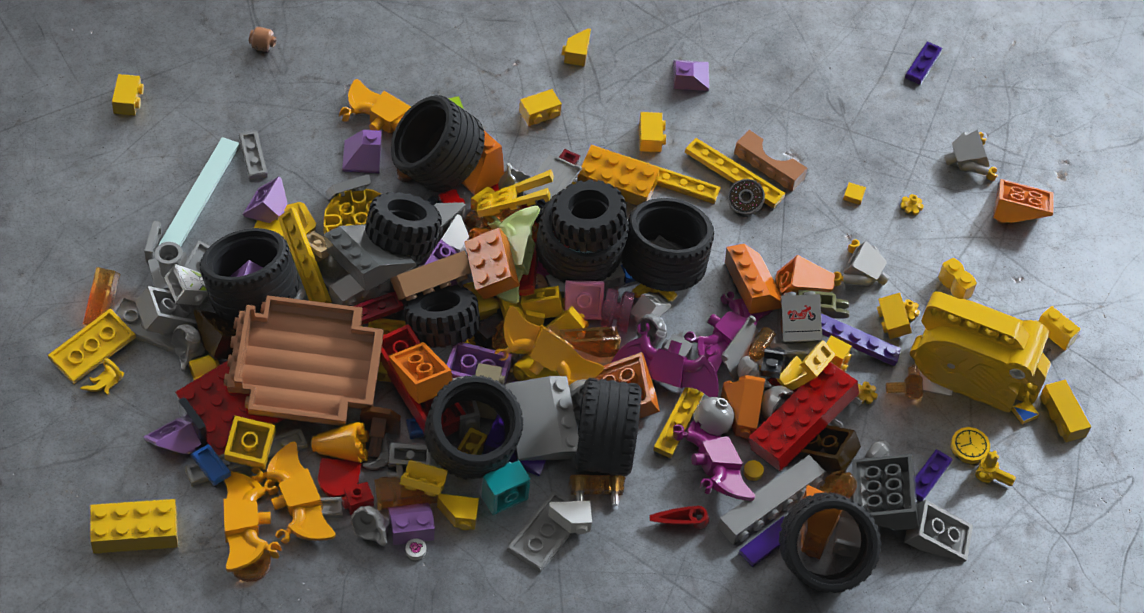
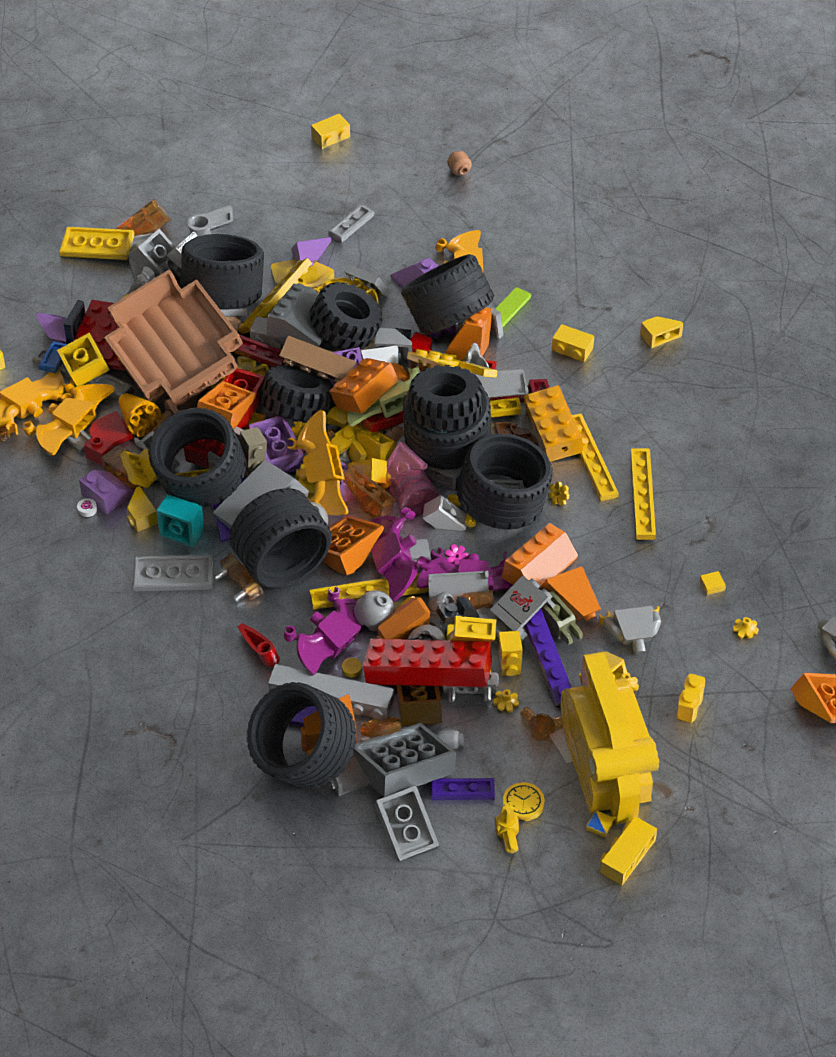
camera: 60 degrees right, 5 degrees down
yellow piece [80,358,124,395] -> none
light aqua tile [159,137,239,247] -> none
light grey hair [351,506,390,546] -> none
white slope [548,501,592,534] -> none
light grey hair [636,313,667,348] -> none
yellow brick [639,112,666,152] -> none
medium lavender slope [673,60,709,91] -> none
tile [728,179,765,216] -> none
nougat arch [734,130,807,191] -> none
yellow brick [1038,306,1081,351] -> none
none -> dark pink plant [444,544,468,565]

